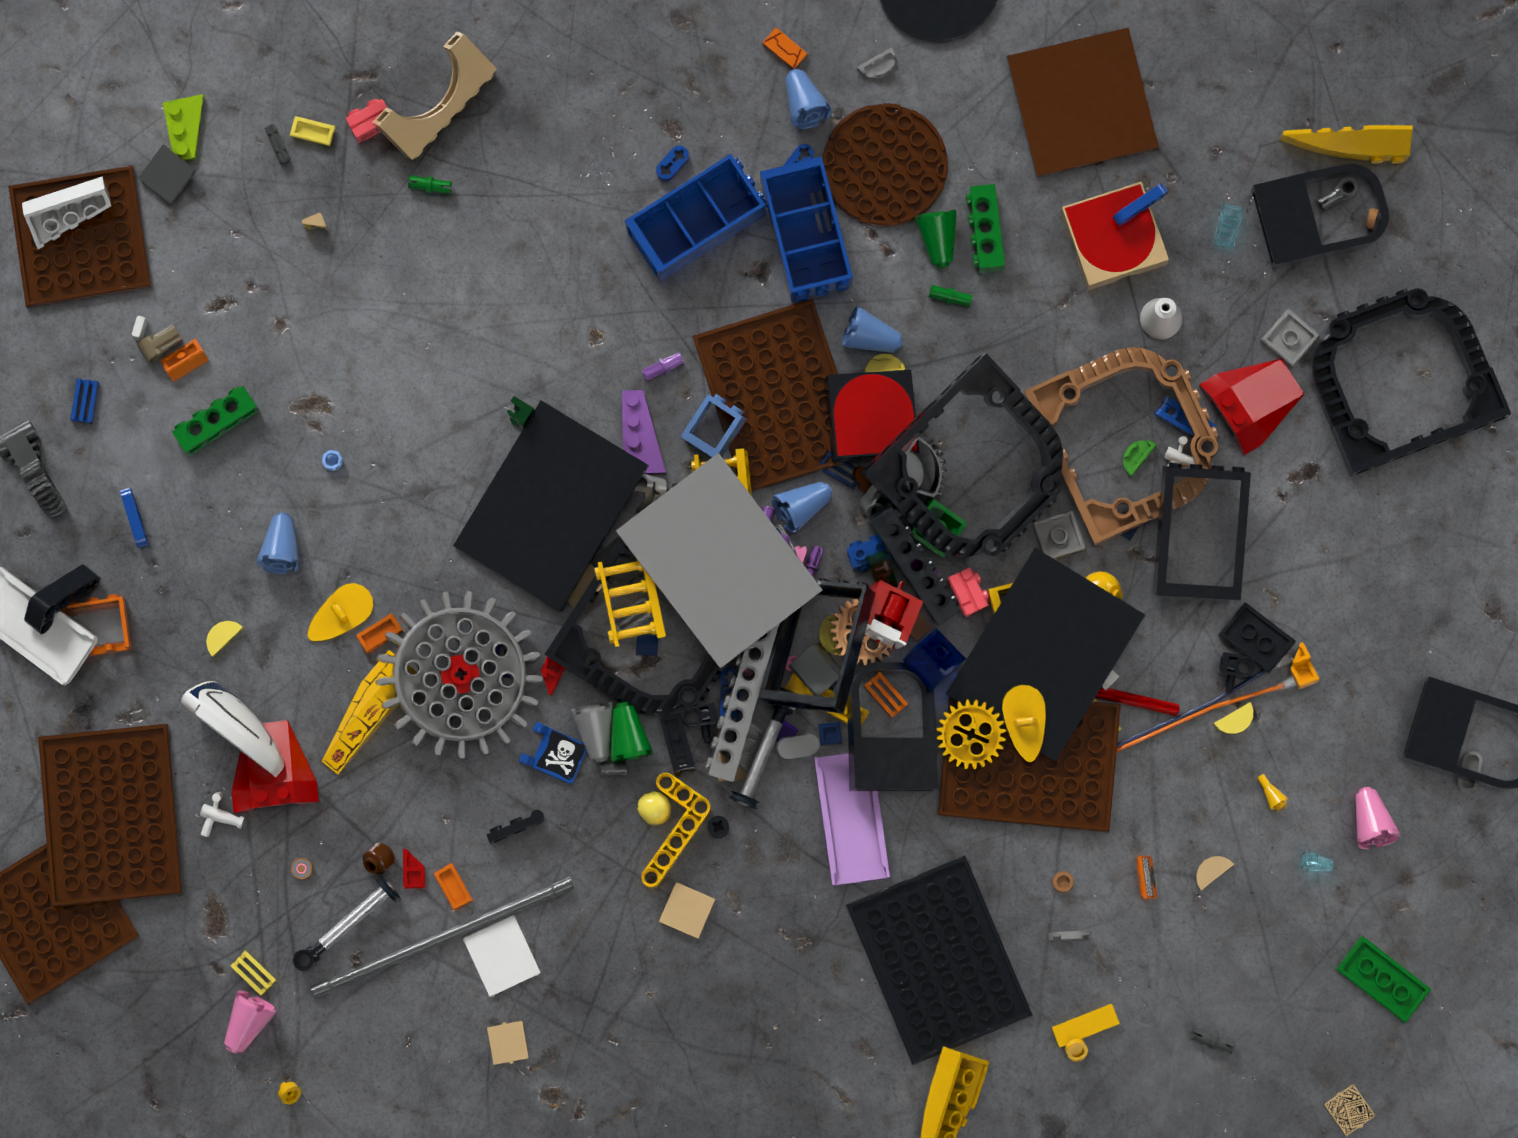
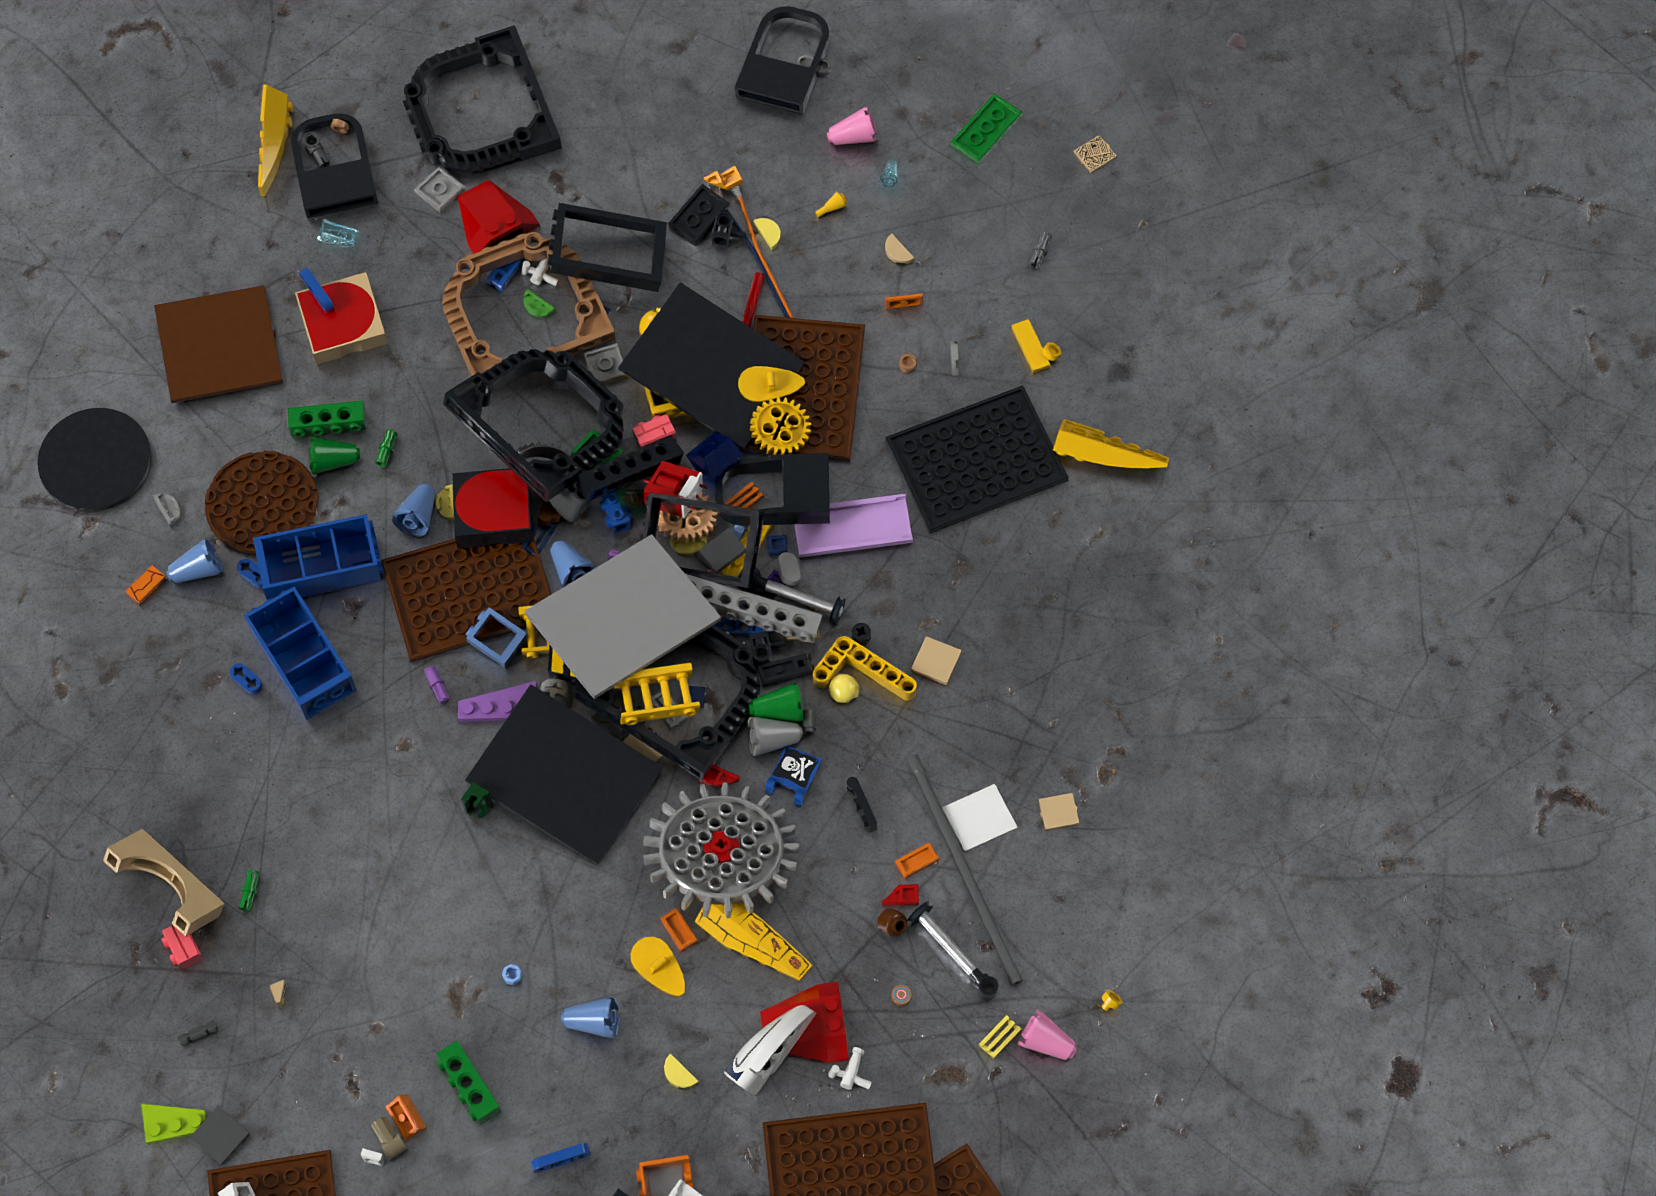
camera: 90 degrees left, 15 degrees down
light yellow tile [289,116,335,146] -> none
white cone [1140,298,1182,340] -> none

